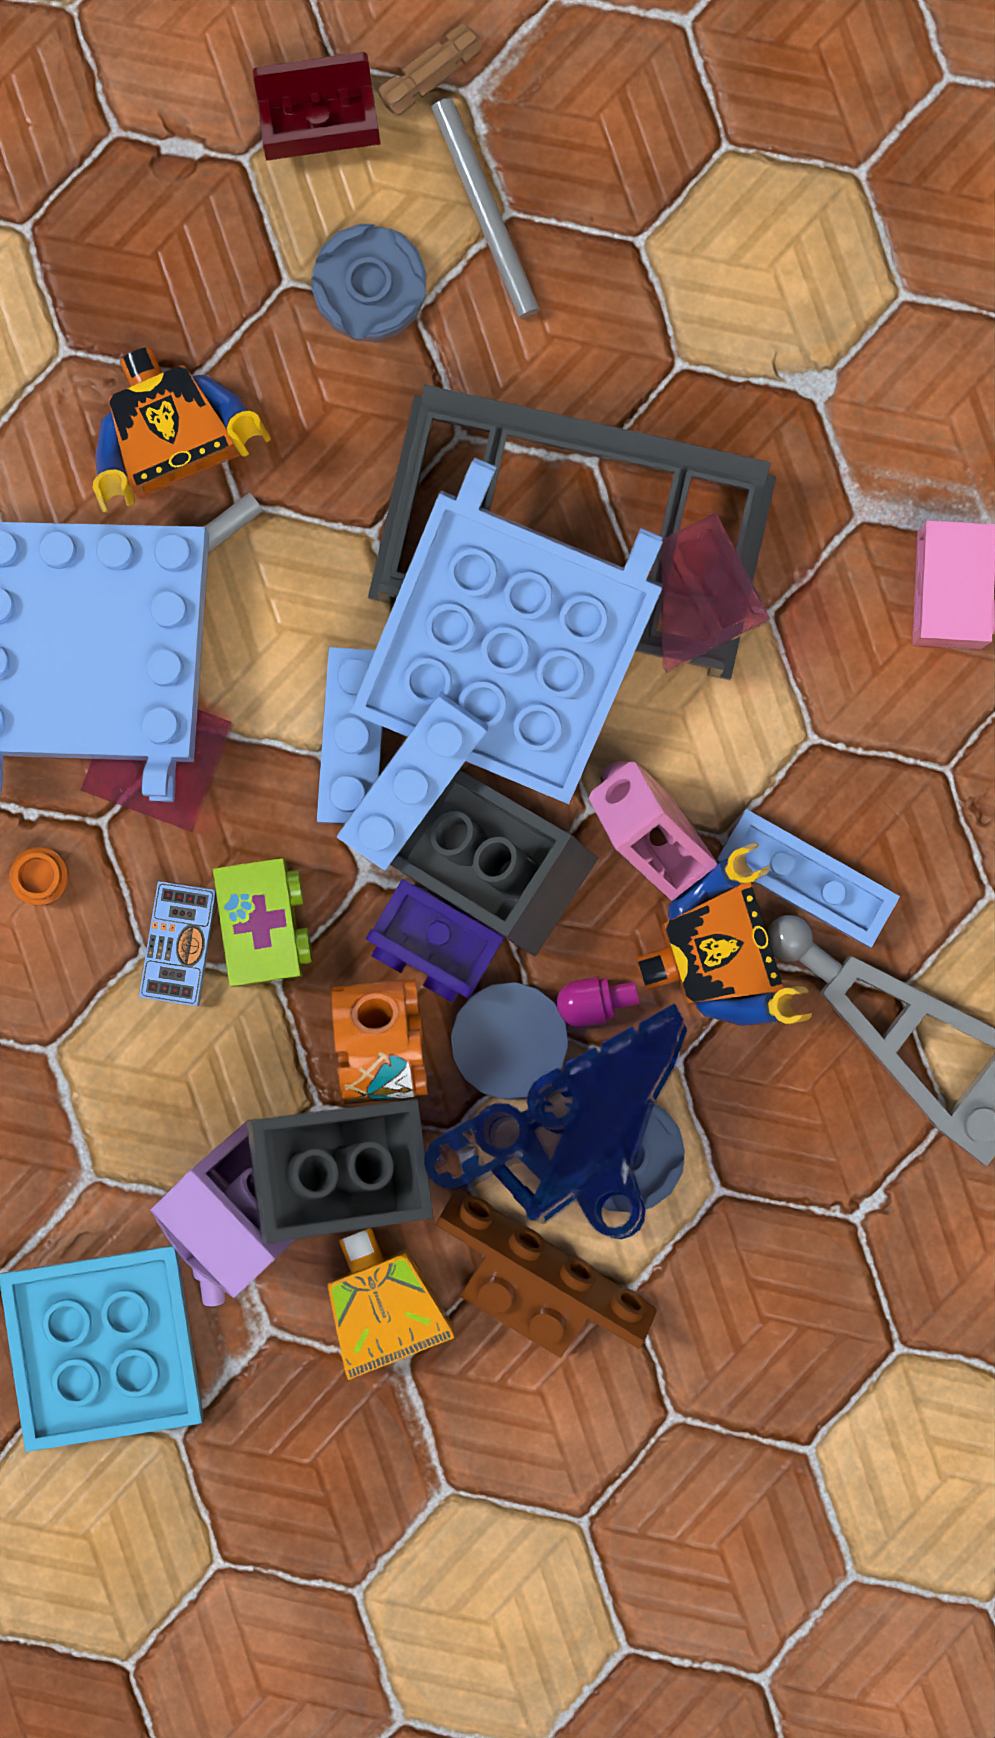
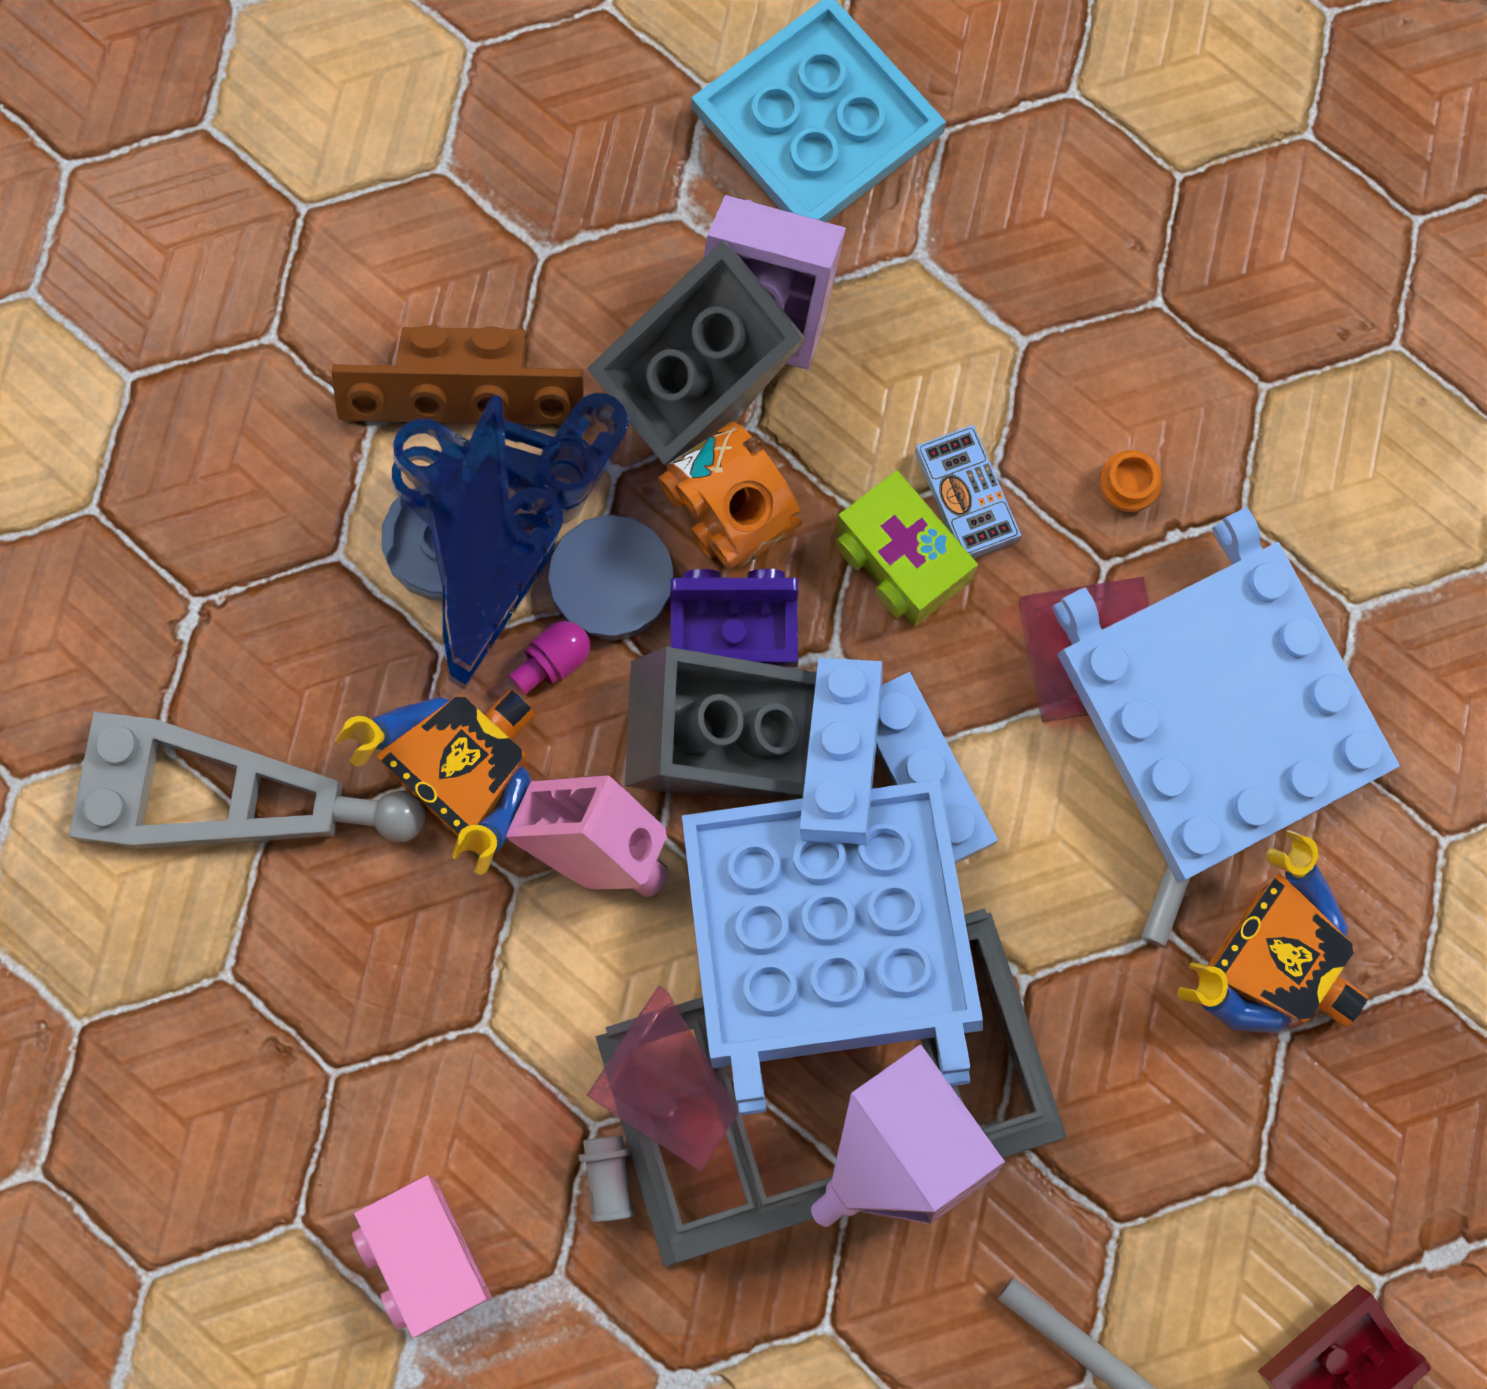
camera: 145 degrees right, 10 degrees down
sand blue tile [311,224,427,342] -> none
light orange torso [328,1228,455,1380] -> none
light blue plate [716,809,900,948] -> none
none -> light grey pin [578,1135,634,1222]
none -> lavender piece [811,1044,1005,1227]

